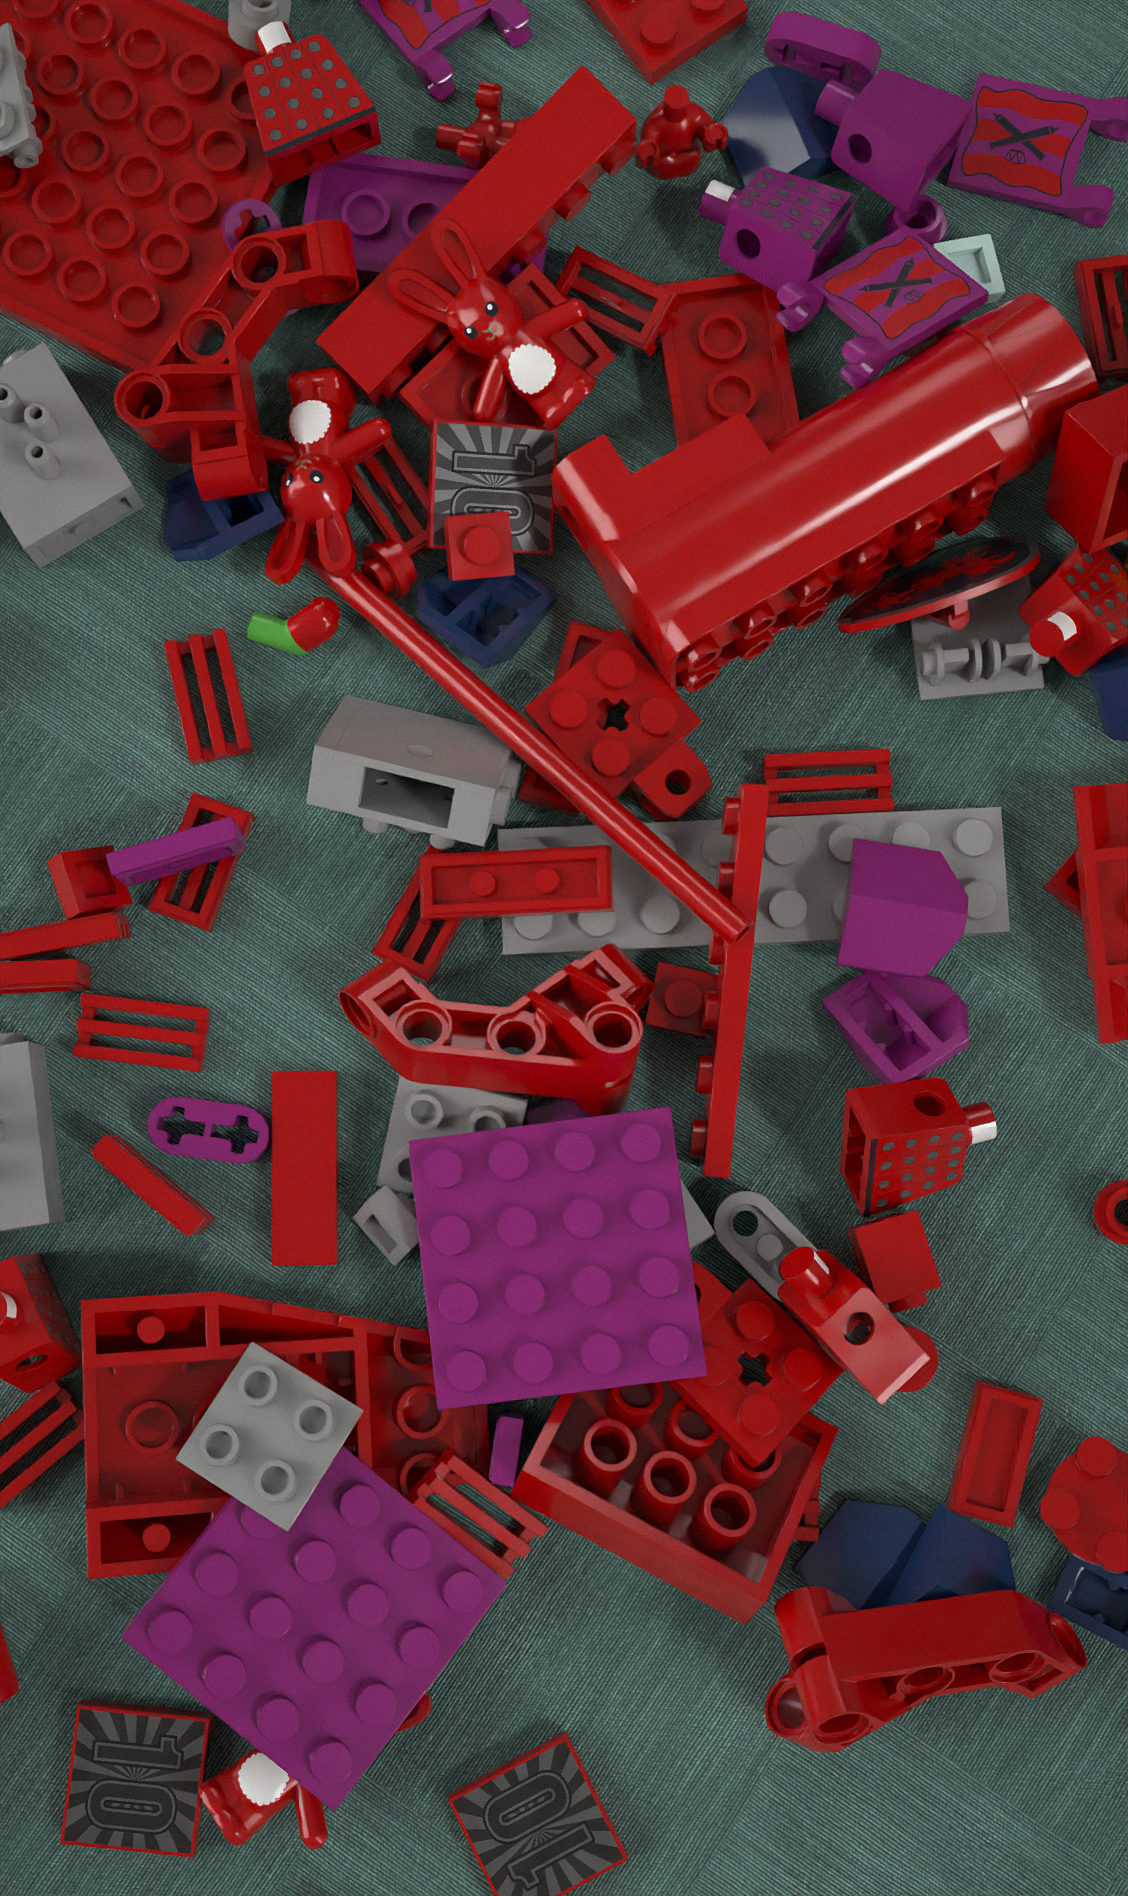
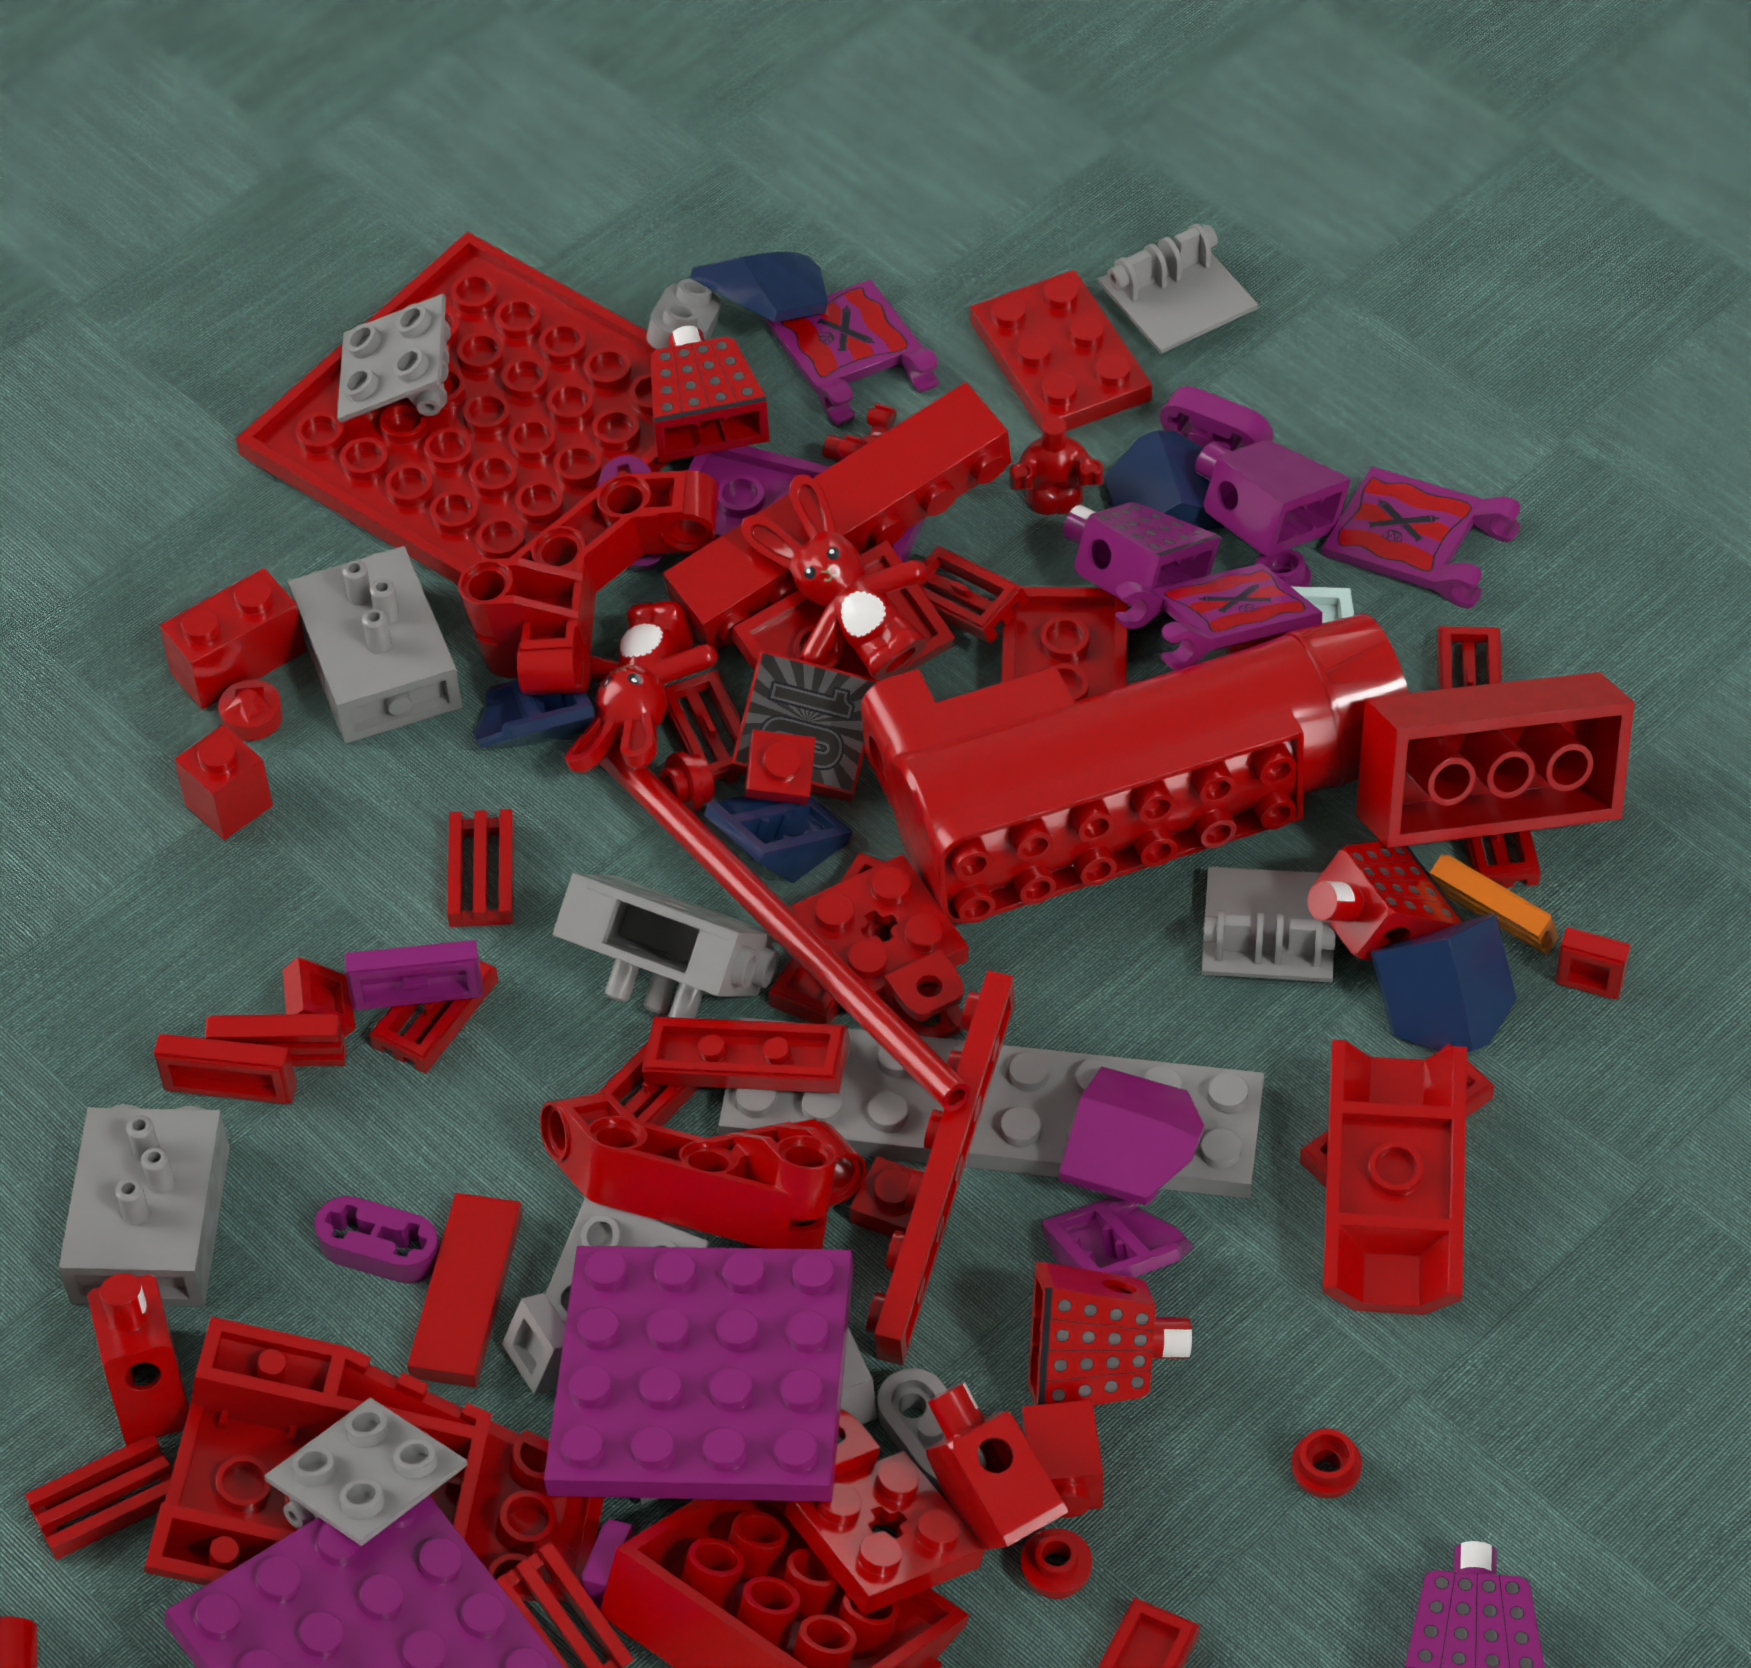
camera: 15 degrees right, 30 degrees down
red tile [72,993,212,1073] -> none
red tile [91,1134,216,1236] -> none
arm [247,597,341,656] -> none
red tile [762,749,894,817] -> none
shield [837,536,1041,633] -> none

